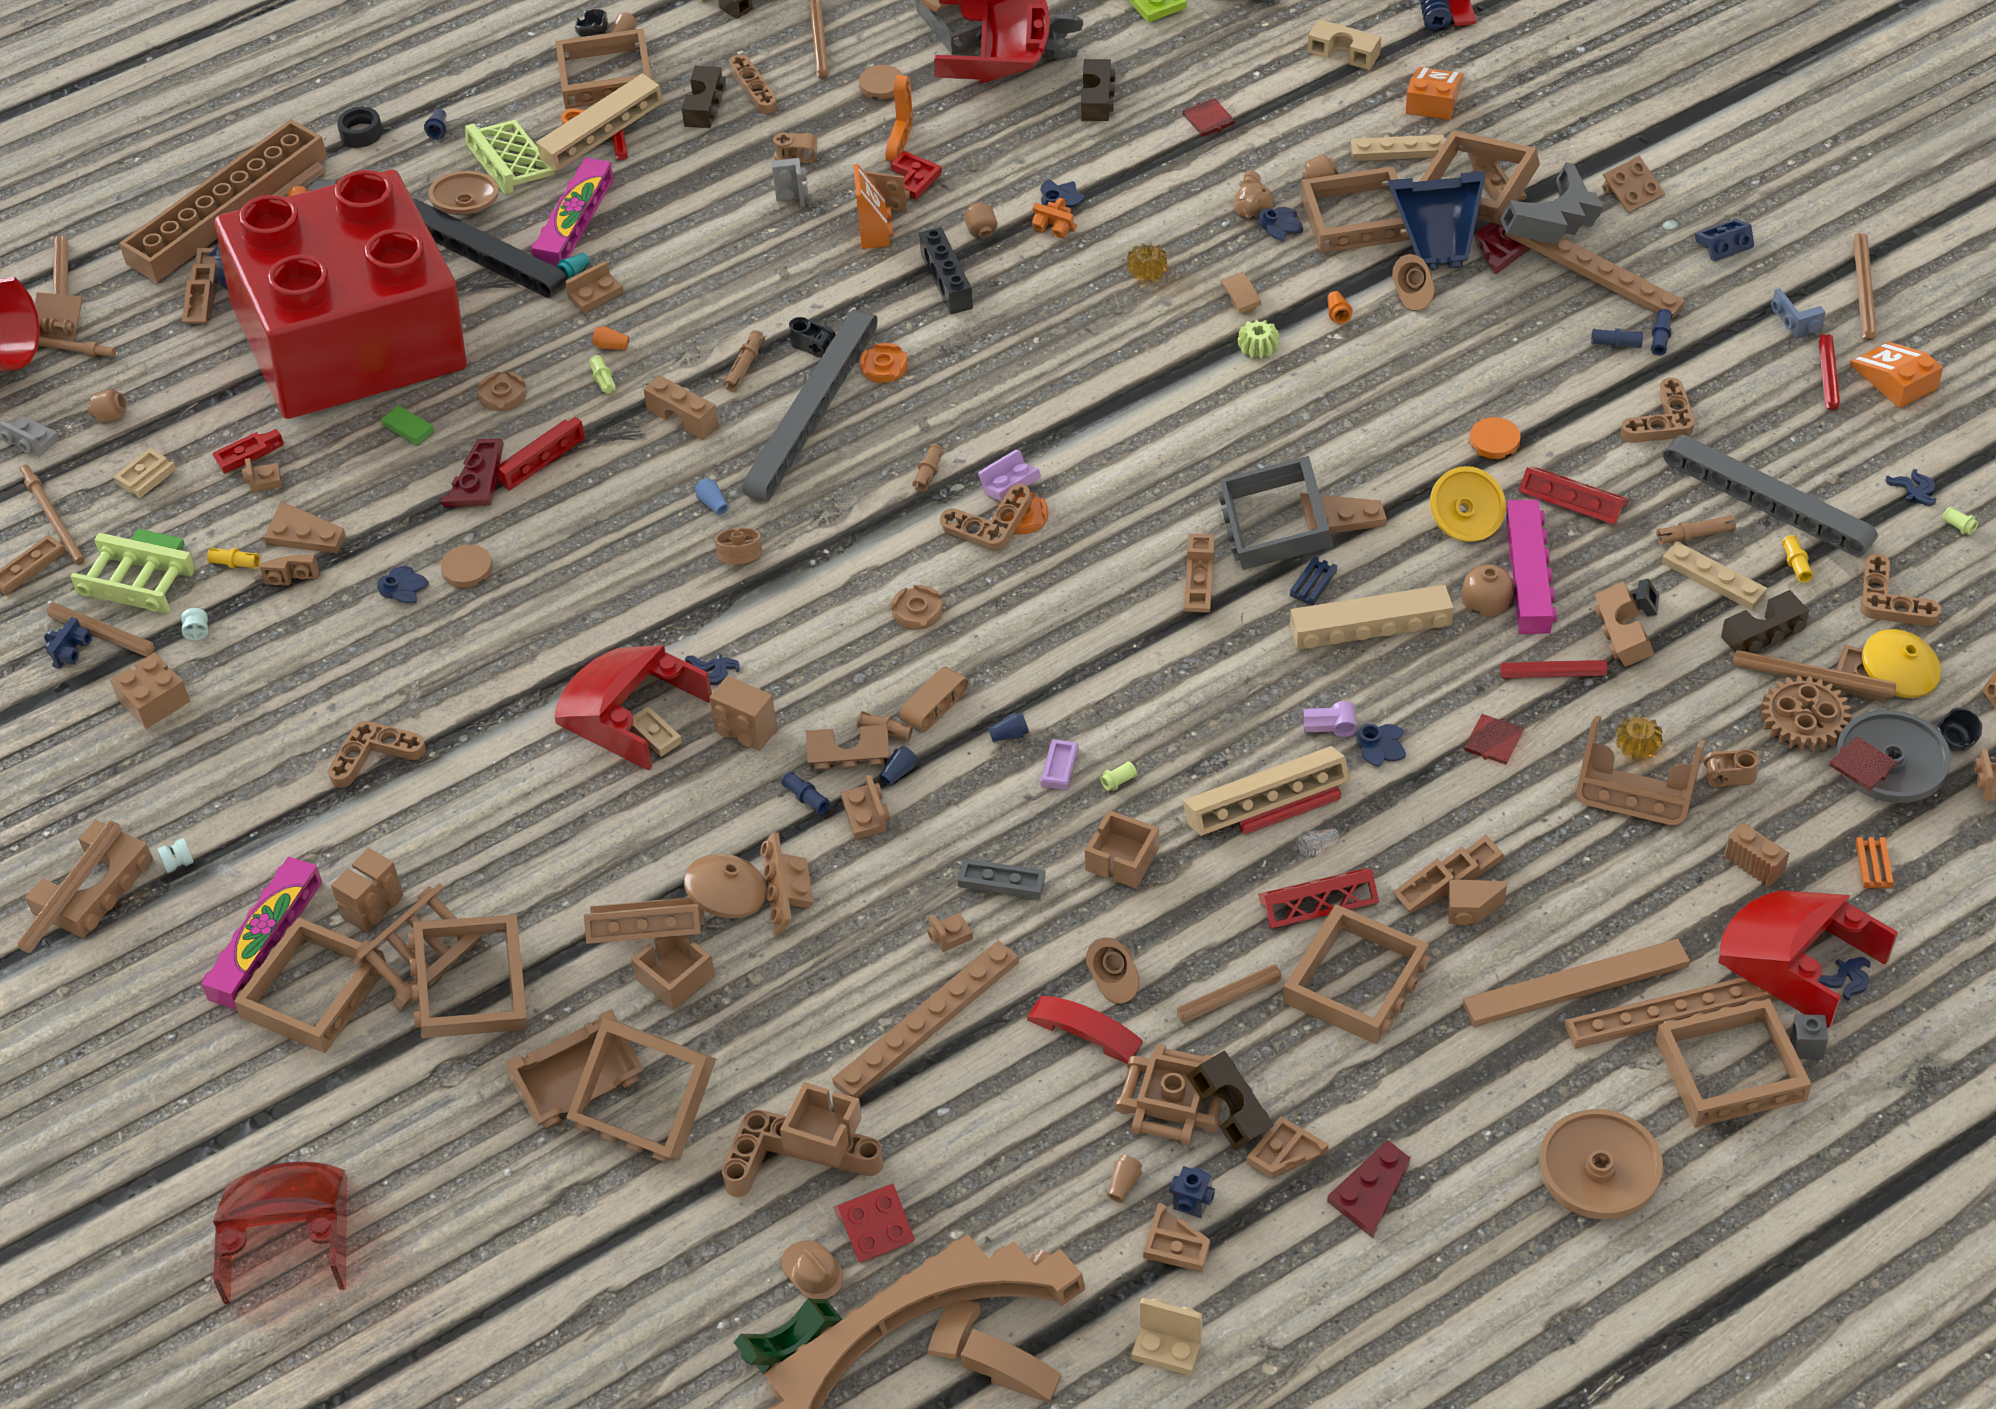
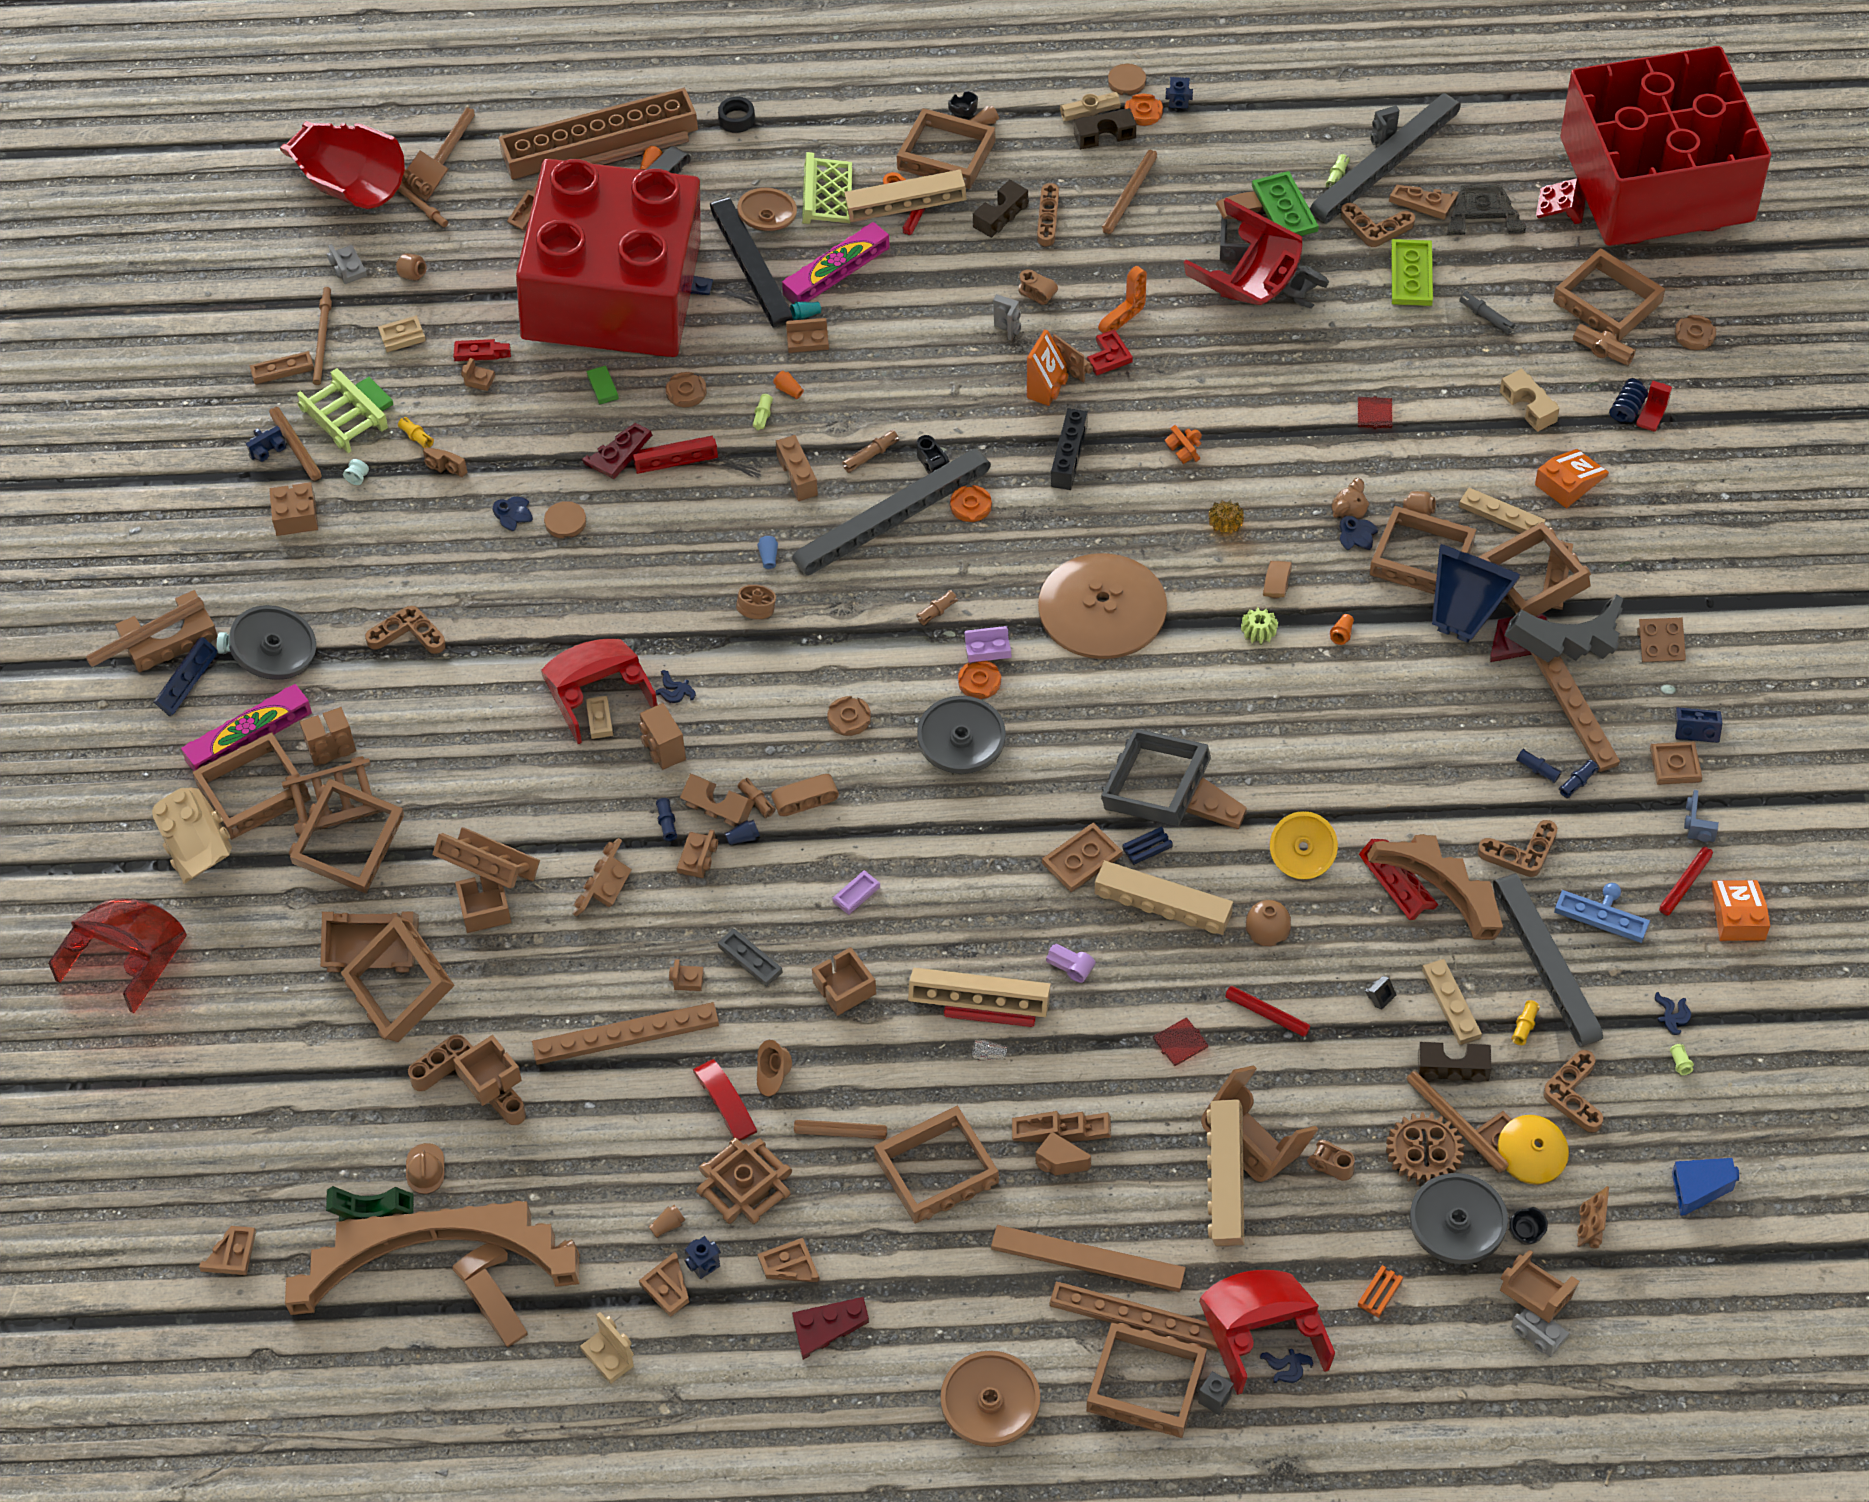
camera: 30 degrees right, 5 degrees up
medium nougat wing [264,501,346,554] -> none
dark blue cone [424,109,447,139] -> none
medium nougat dish [684,854,768,918] -> none
red bracket [833,1183,914,1262] -> none
medium nougat tile [859,65,902,100] -> none
medium nougat beam [940,484,1032,551] -> none
medium nougat head [964,202,998,238] -> none
dark blue cone [988,712,1030,743] -> none
dark blue plate [1040,179,1085,207] -> none
dark brown arch [1081,59,1115,121] -> none
yellowish green pin [1100,761,1137,791] -> none
medium nougat slope [1184,534,1215,612] -> none
dark brown arch [1186,1050,1274,1151] -> none
red fence [1258,868,1379,929] -> none
dark blue plate [1356,724,1406,767] -> none
medium nougat piece [1392,254,1435,311] -> none
orange tile [1470,417,1520,459] -> none
dark pink brick [1505,500,1557,634] -> none
medium nougat arch [1594,581,1655,667] -> none
clear yellow gear [1616,714,1663,761] -> none
medium nougat pin [1656,515,1736,545] -> none
medium nougat brick [1724,822,1790,887] -> none
clear red piece [1829,736,1897,791] -> none
medium nougat axle [1854,233,1877,339] -> none
none -> tan slope [152,787,232,884]
none -> dark blue plate [153,637,218,716]
none -> dark grey dish [228,605,316,680]
none -> dark grey dish [917,696,1006,774]
none -> medium nougat dish [1038,553,1167,659]
none -> medium nougat plate [1042,823,1123,892]
none -> tan brick [1207,1099,1245,1246]
none -> medium nougat arch [1367,834,1503,940]
none -> medium blue plate [1554,883,1650,943]
none -> medium nougat tile [1650,741,1703,785]

